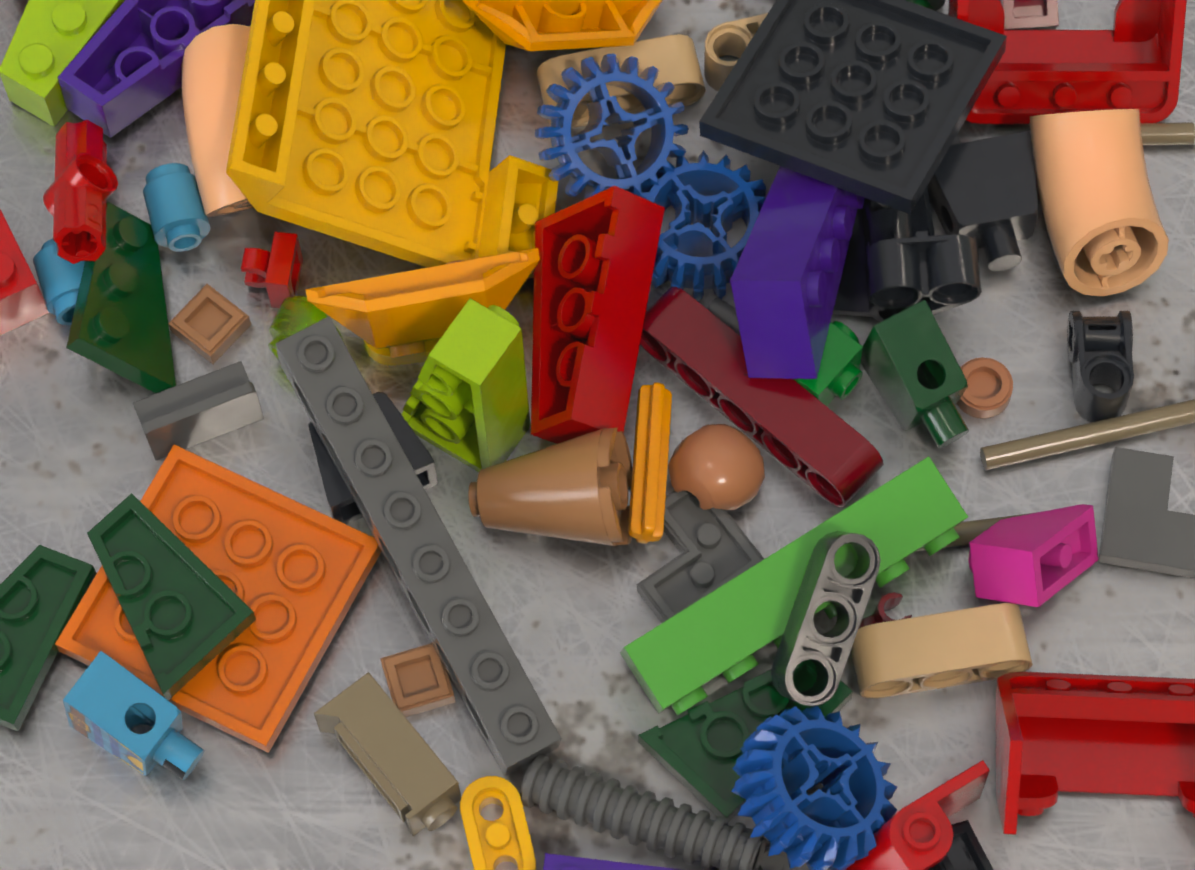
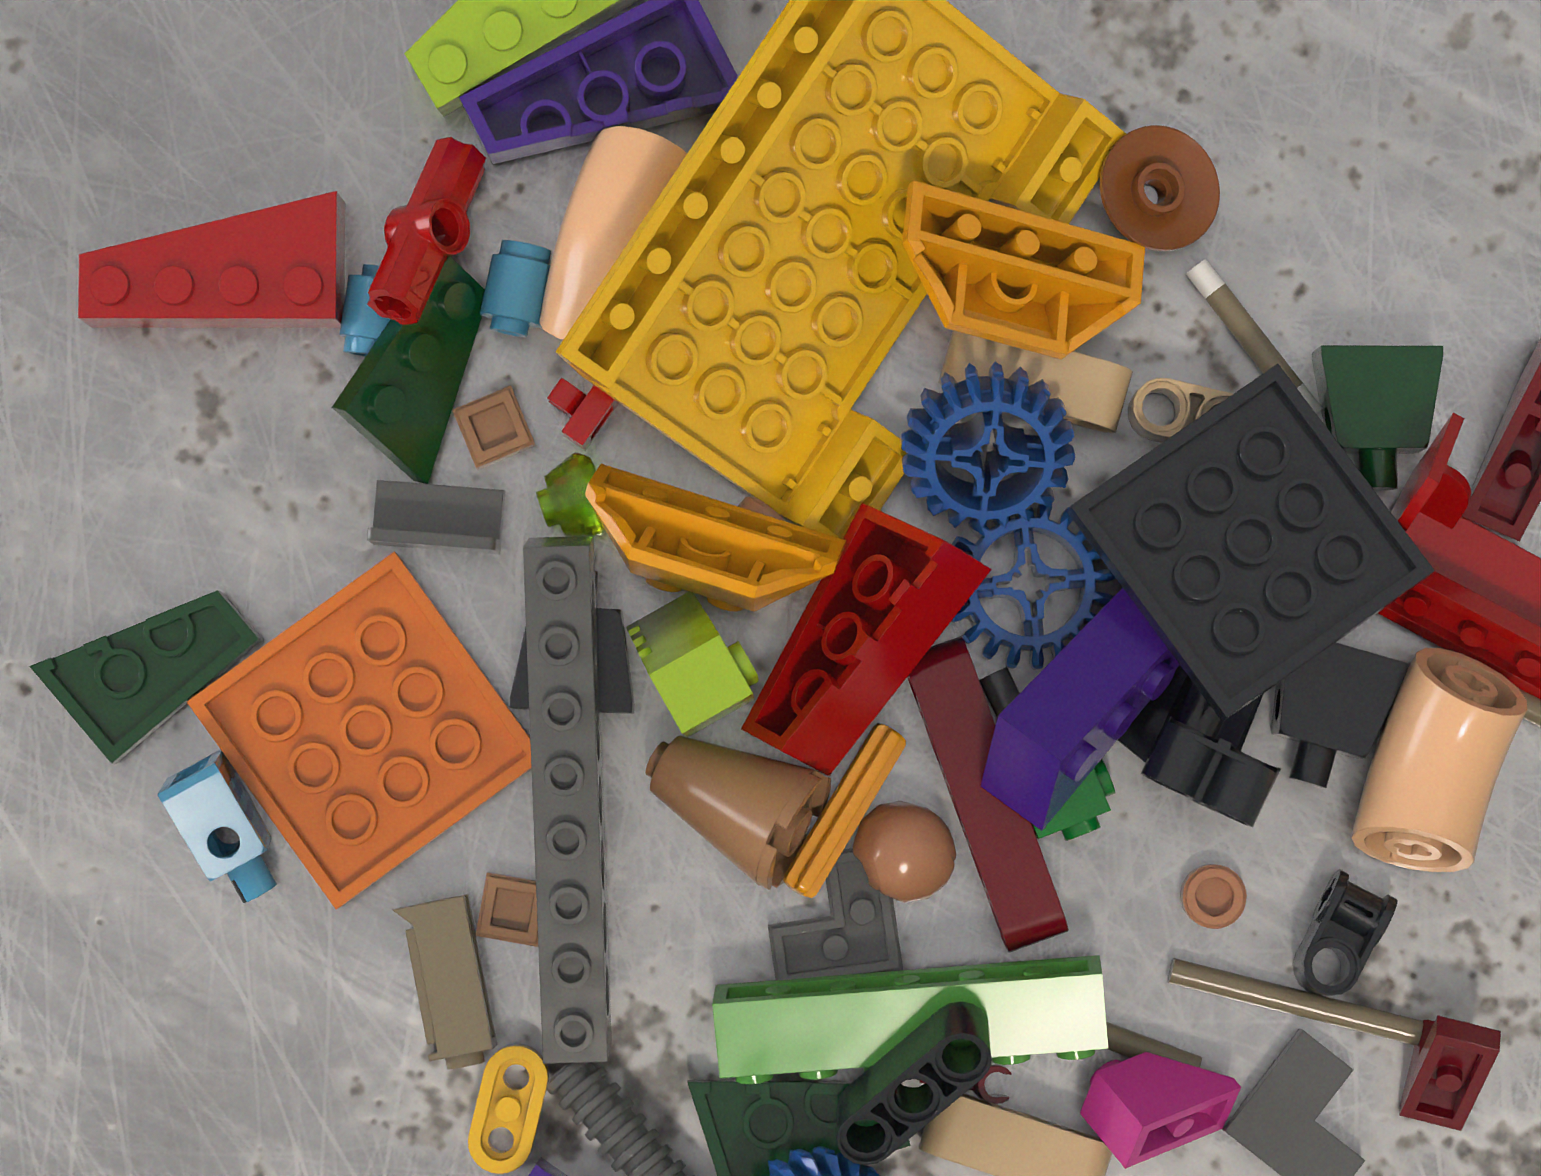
camera: 25 degrees right, 20 degrees up
dark green wing [87,493,256,700] -> none
dark green torso [861,300,969,448] -> none

